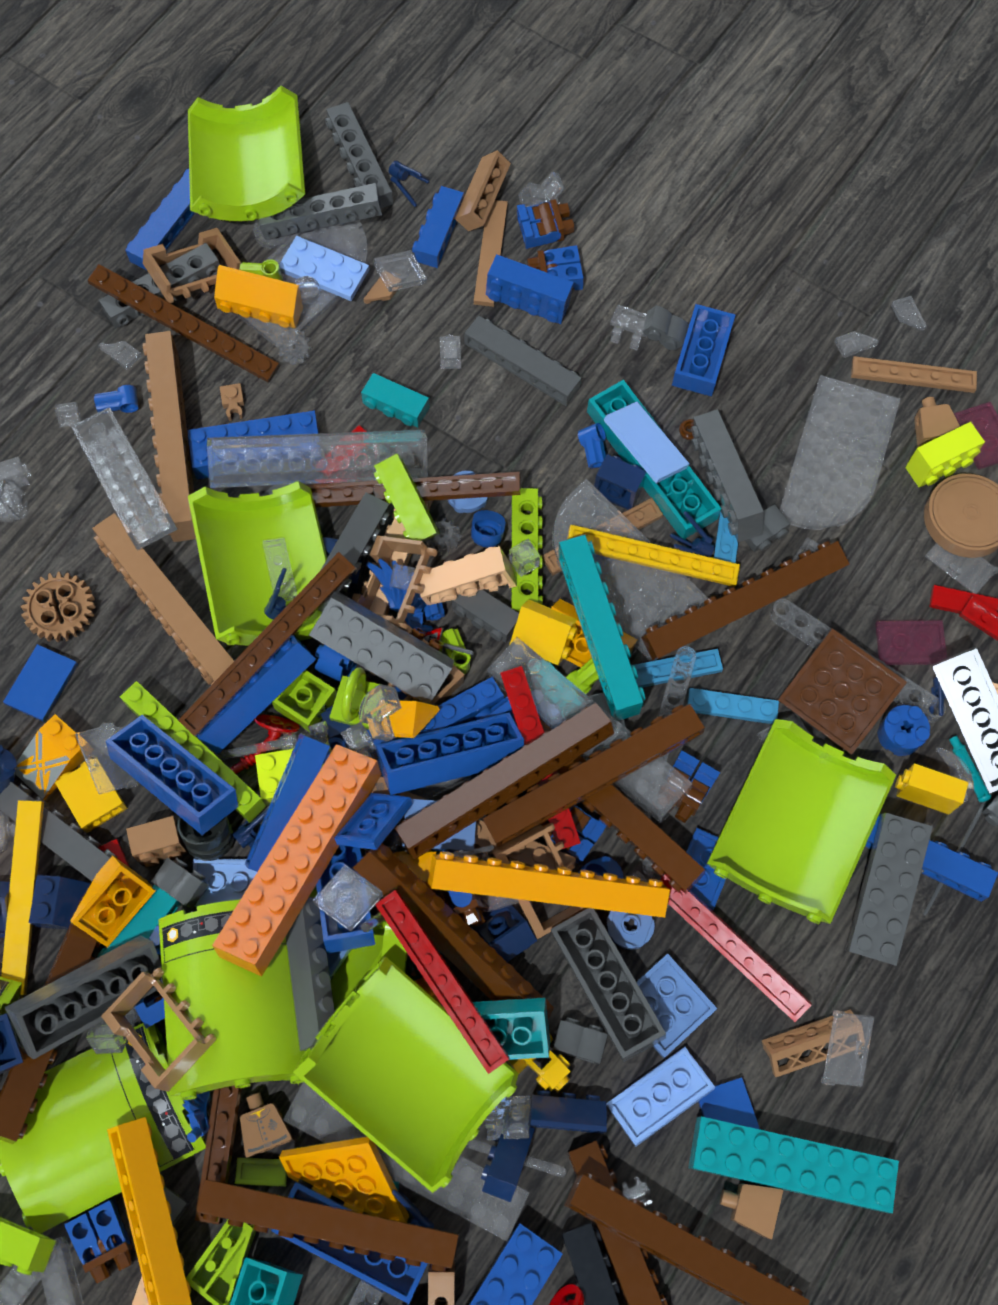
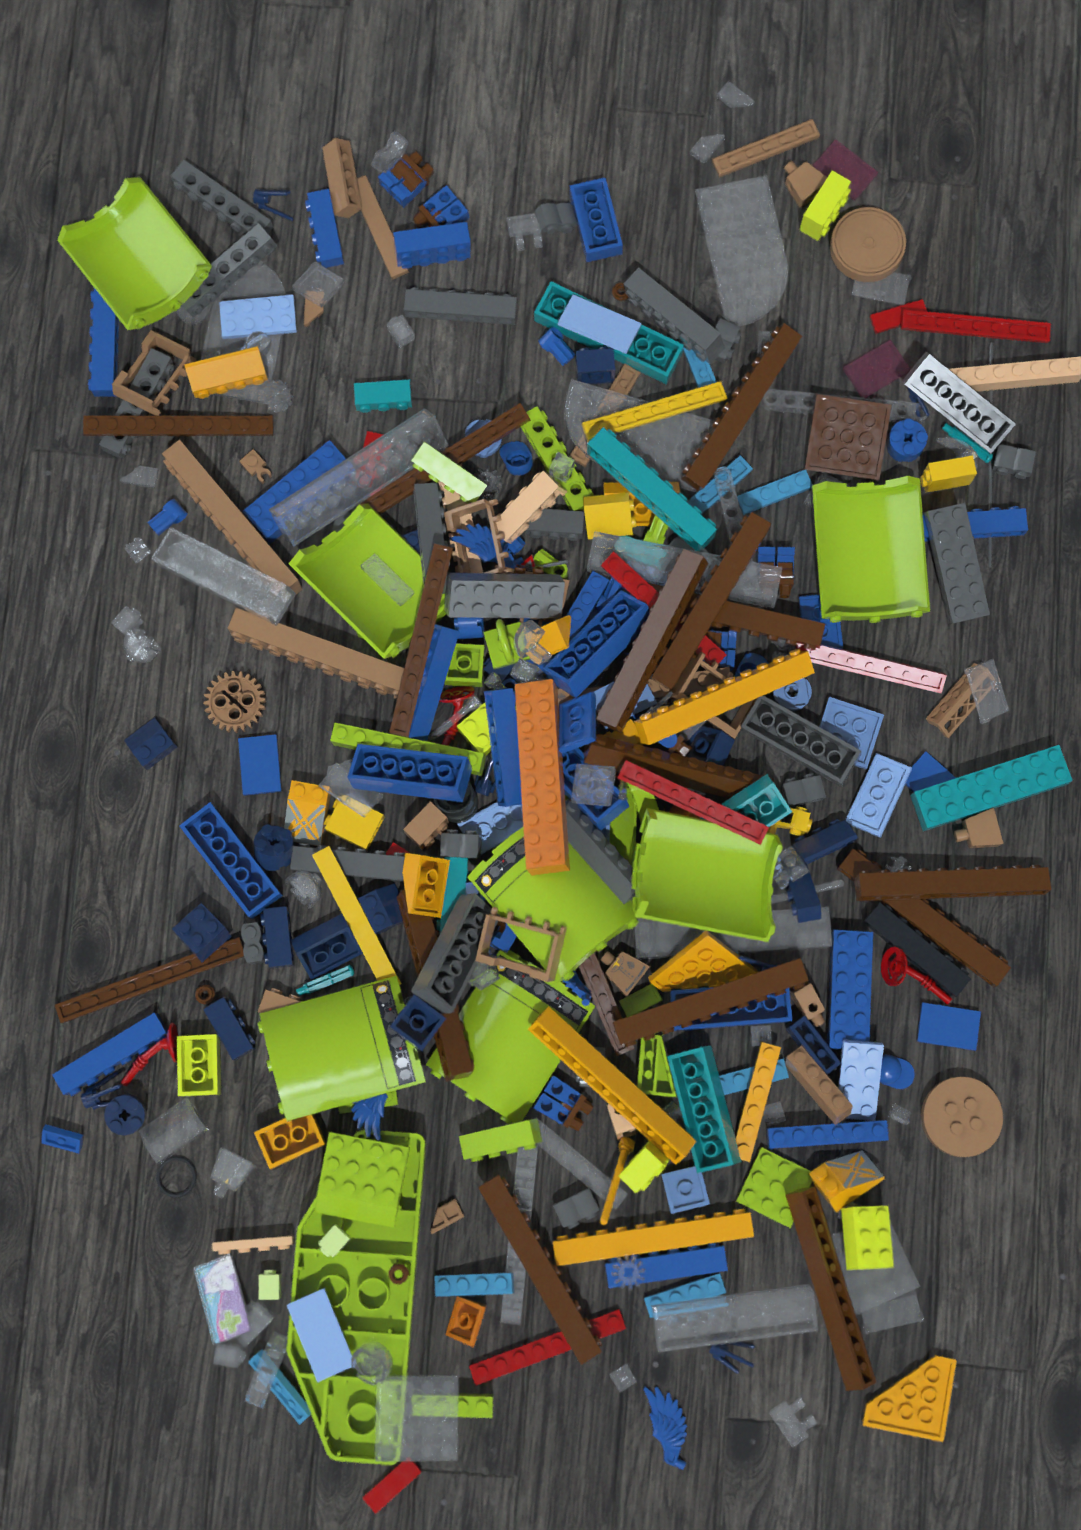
camera: 25 degrees left, 10 degrees up
lime piece [239,259,283,281] -> none
dark blue plant [264,568,287,620] -> none
clear plate [390,564,416,590] -> none
dark blue plant [670,511,714,557] -> none

